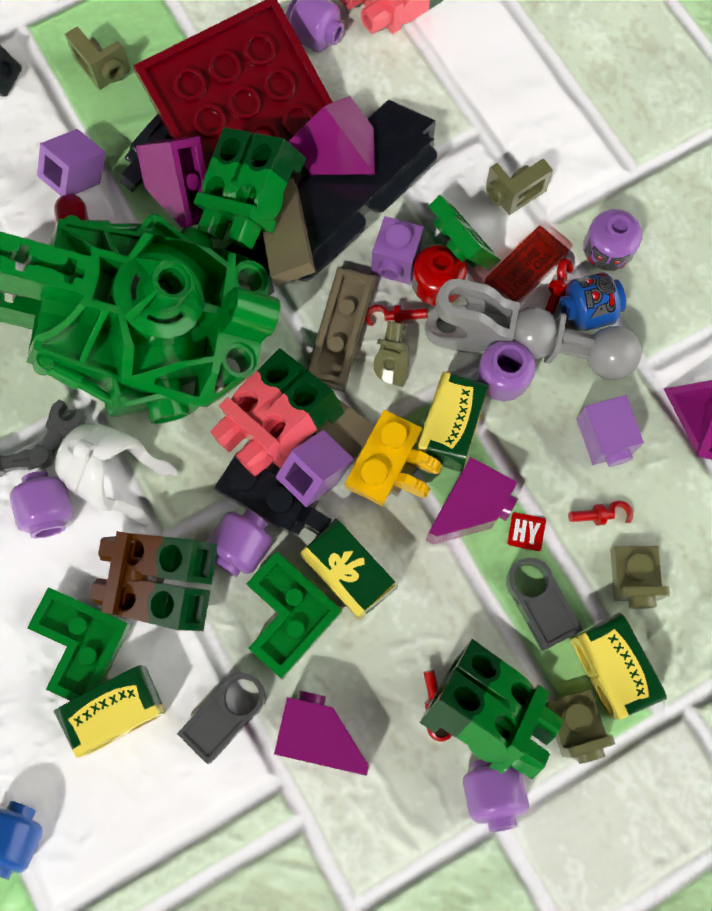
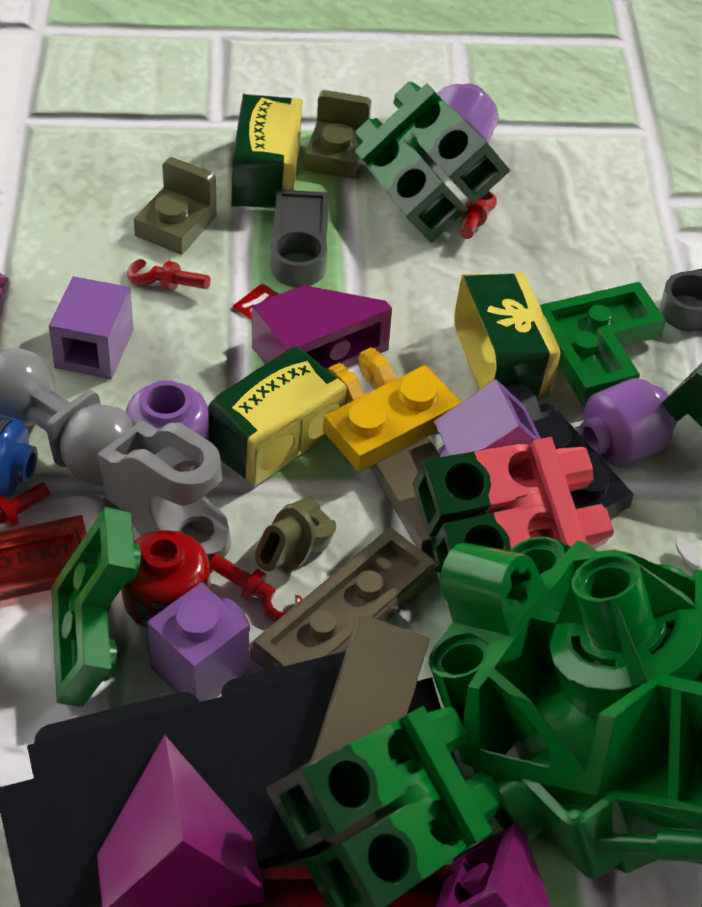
camera: 155 degrees left, 25 degrees down
magenta slope [274,691,369,776] -> none

